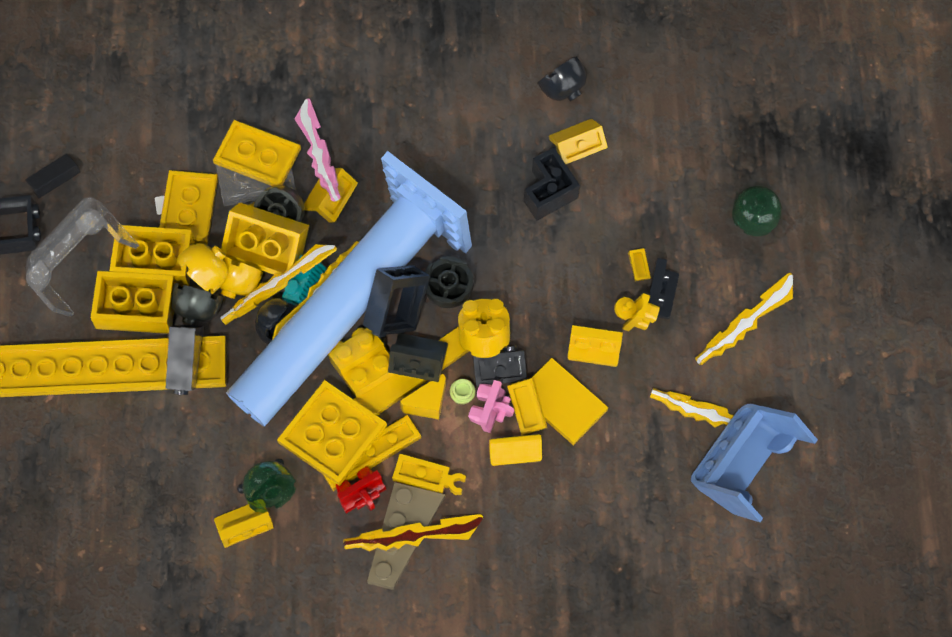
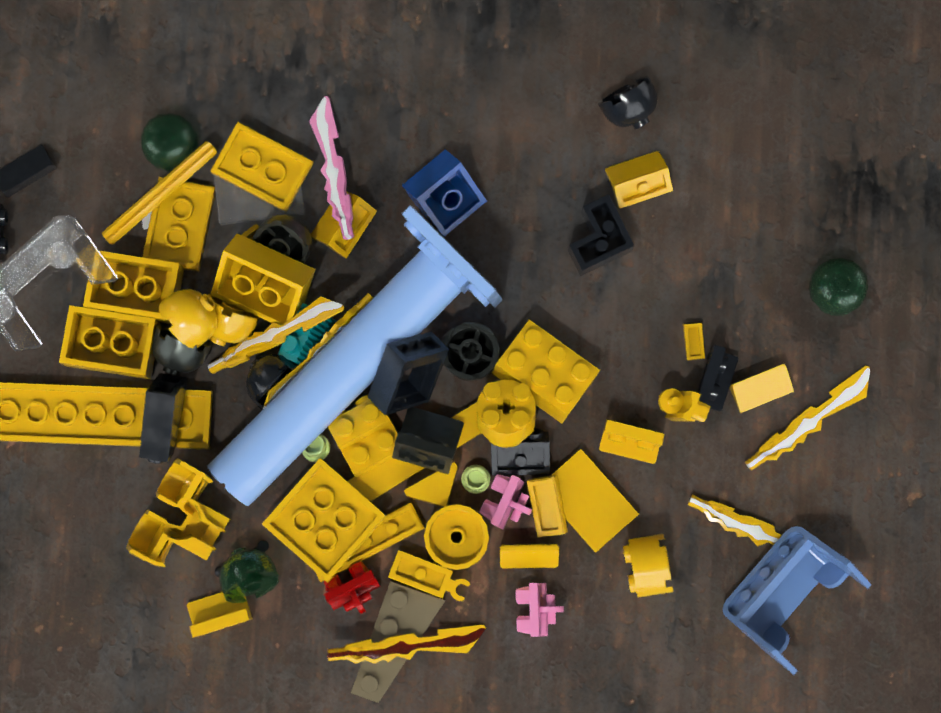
camera: 10 degrees right, 15 degrees up
none -> yellow axle [102,141,217,245]
none -> yellow piece [126,458,230,567]
none -> clear green cylinder [140,113,199,172]
none -> yellowish green plate [302,434,330,462]
none -> blue slope [401,149,487,237]
none -> yellow wheel [424,504,489,570]
none -> yellow brick [492,319,600,424]
none -> bright pink hips [516,583,564,637]
none -> yellow brick [623,533,673,598]
none -> yellow slope [729,363,794,413]

